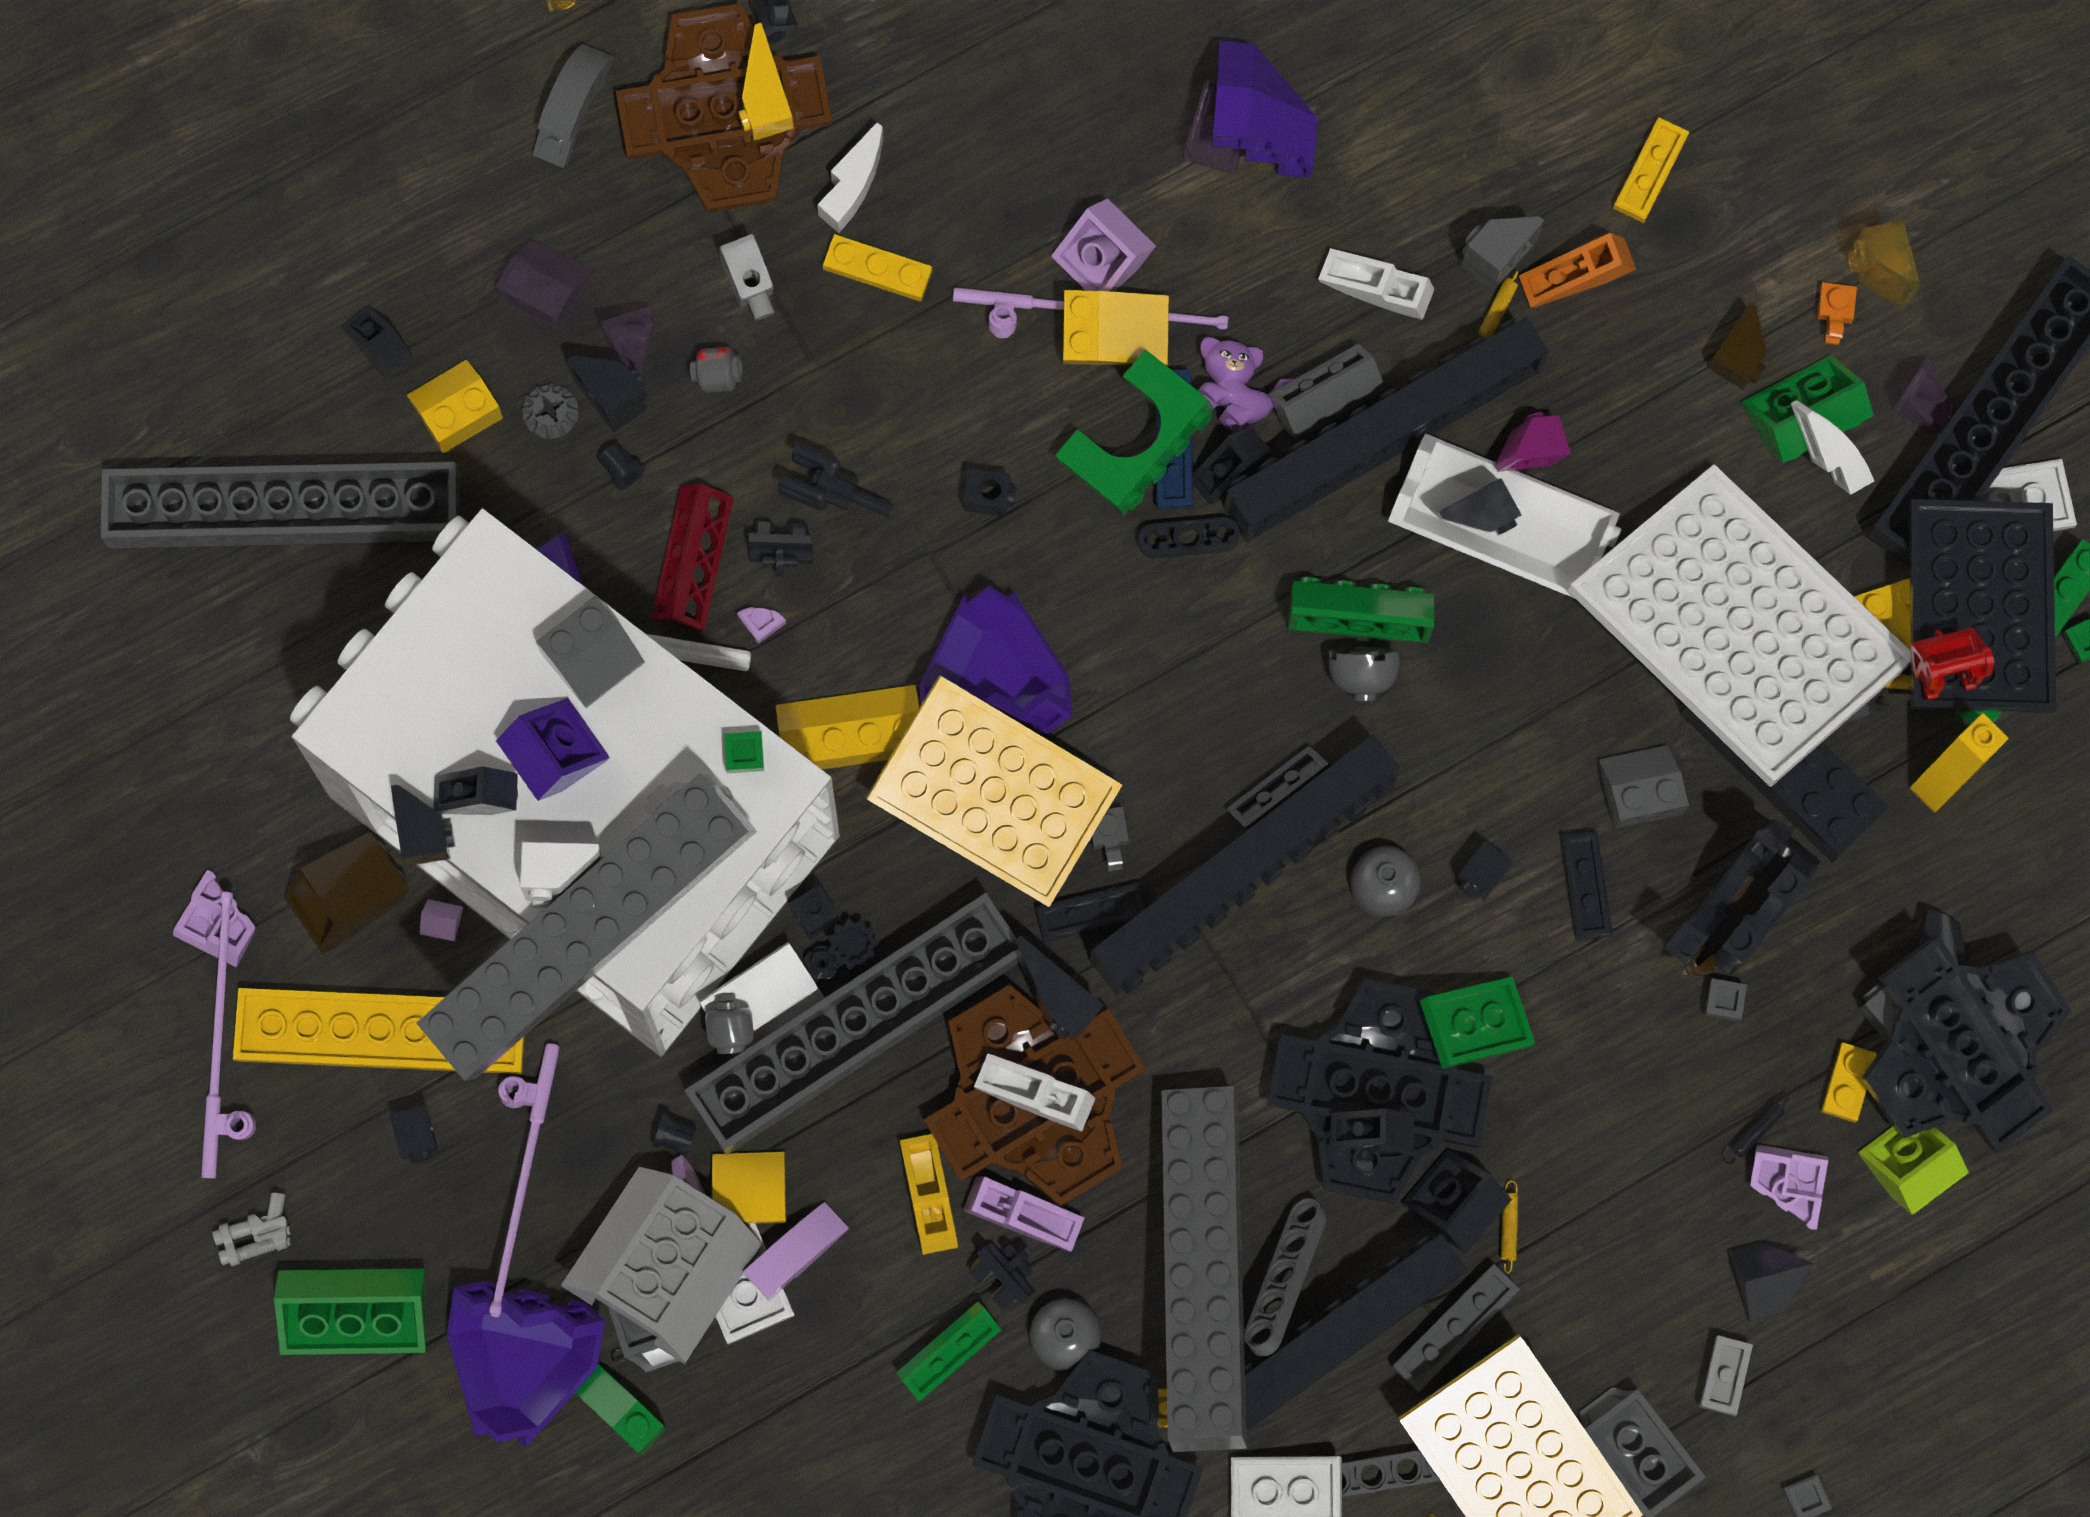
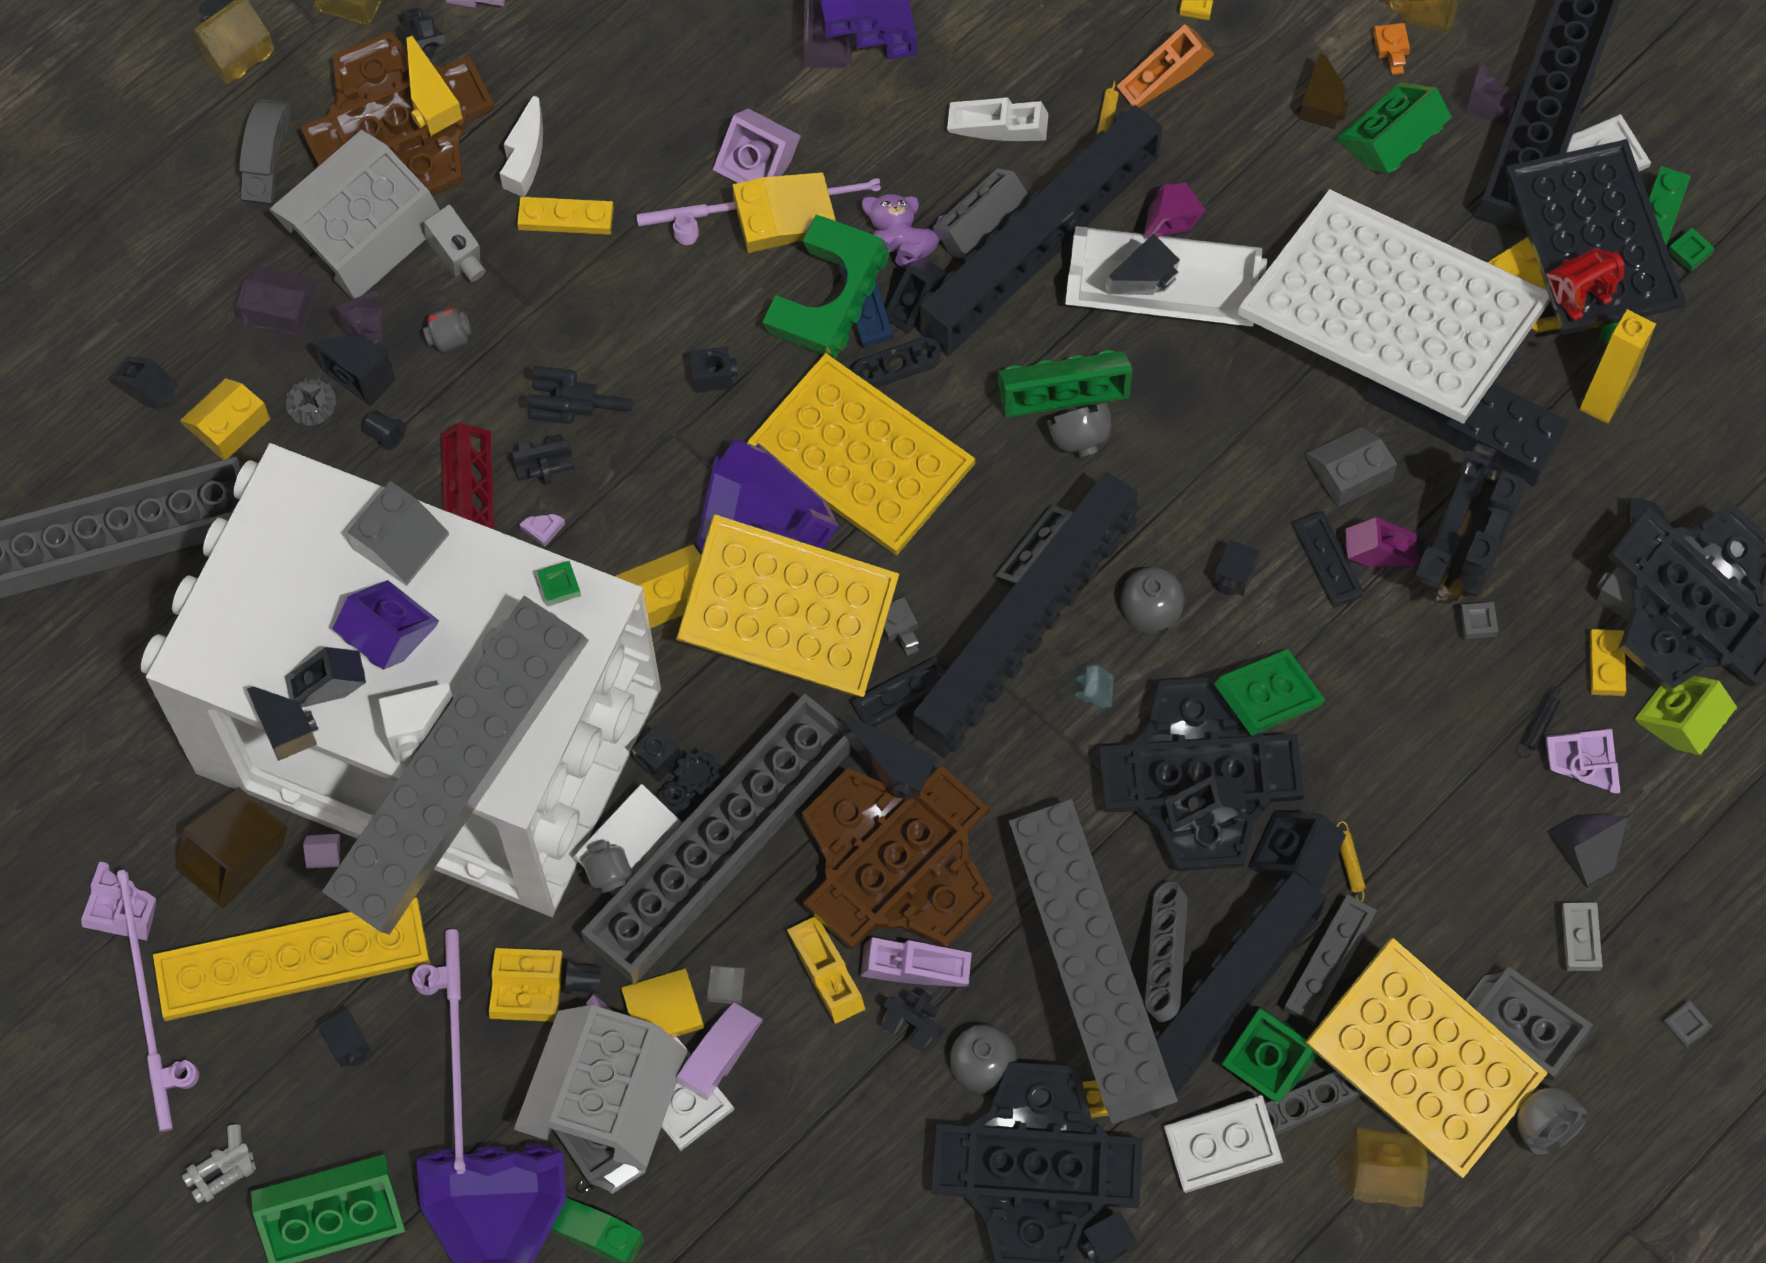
camera: 10 degrees left, 10 degrees down
green plate [896,1302,1001,1402] -> none
white slope [974,1054,1096,1132] -> none
dark grey slope [1461,216,1544,292] -> none
white slope [1791,400,1874,494] -> none
none -> light grey slope [269,130,440,302]
none -> yellow slope [489,948,562,1022]
none -> clear tile [707,966,745,1004]
none -> yellow plate [747,353,975,556]
none -> clear light blue tile [1075,665,1114,708]
none -> green slope [1222,1008,1318,1104]
none -> magenta slope [1346,517,1419,567]

